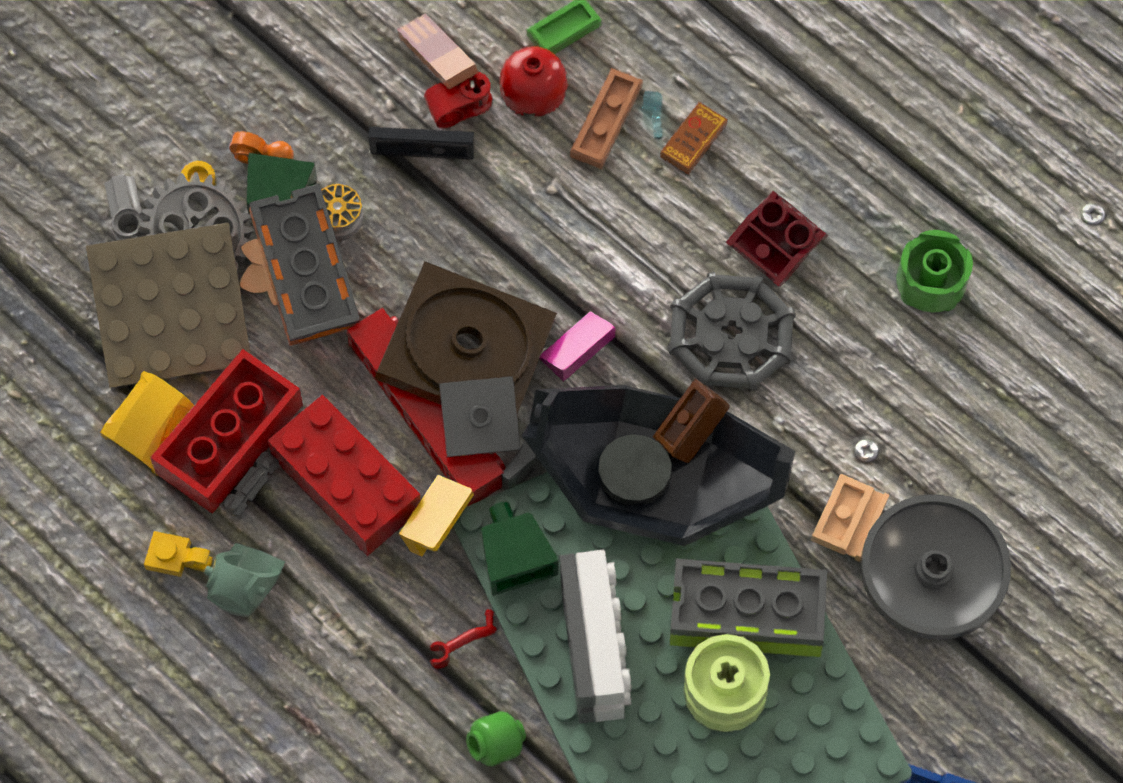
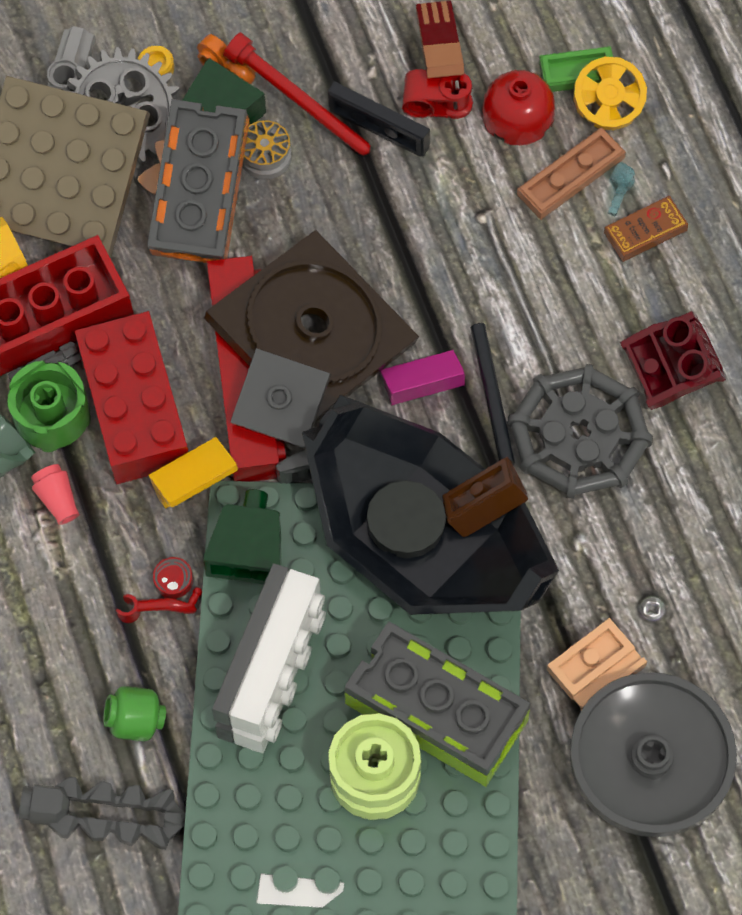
camera: 30 degrees right, 0 degrees up
none -> bright green brick [7,361,91,452]
none -> coral cone [31,464,80,525]
none -> red tile [153,557,194,599]
none -> red piece [223,32,371,155]
none -> black bar [470,323,515,465]
none -> yellow piece [573,56,647,130]

